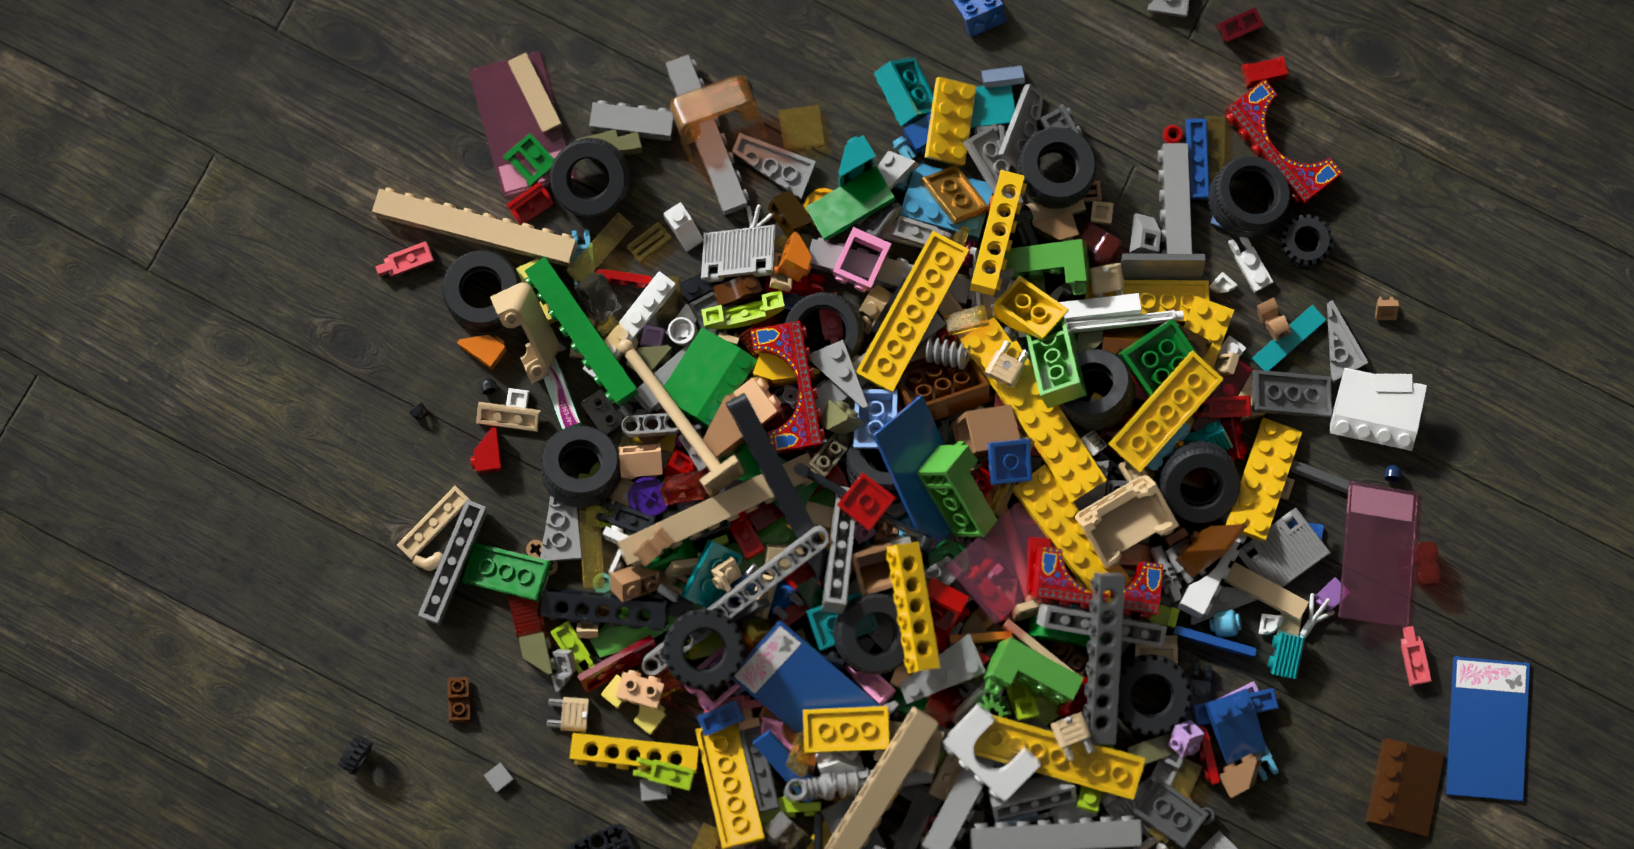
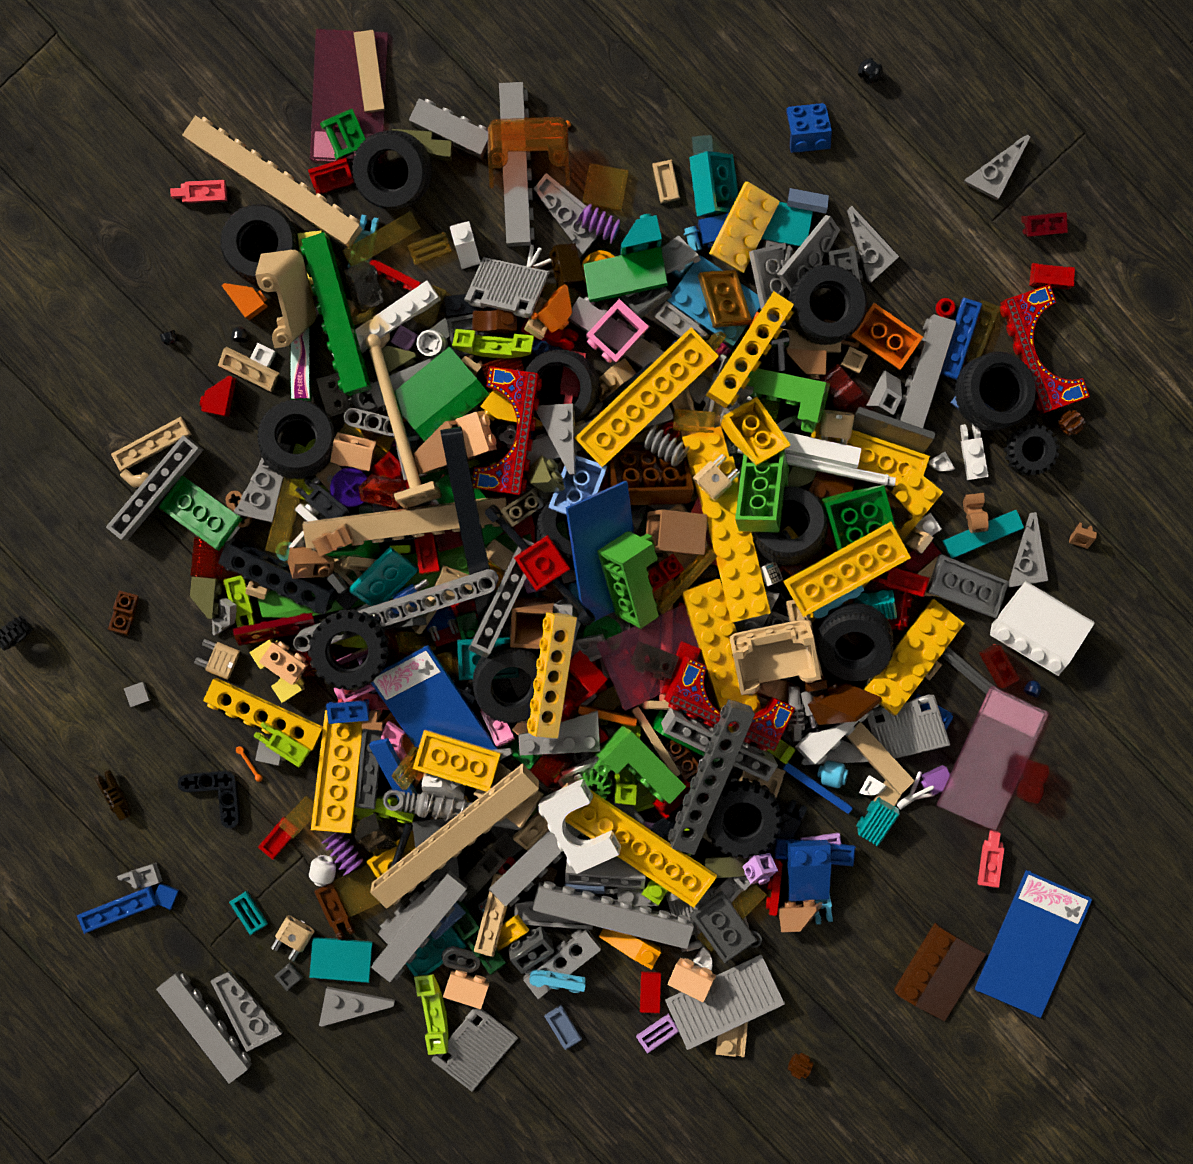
camera: 20 degrees right, 10 degrees up
tan bracket [711,557,742,592] -> none
blue tile [988,438,1032,485] -> none
tan piece [1051,712,1094,761] -> none
white sticker [1376,374,1412,392] -> none
none -> orange hinge [236,746,263,782]
none -> medium lavender piece [576,204,620,244]
none -> clear smoke brick [630,641,679,681]
none -> tan tile [652,159,680,204]
none -> clear light blue tile [692,135,713,156]
none -> light grey wing [847,206,899,284]
none -> orange slope [851,303,923,370]
none -> clear red brick [979,644,1020,689]
none -> reddish brown gear [1058,410,1085,436]

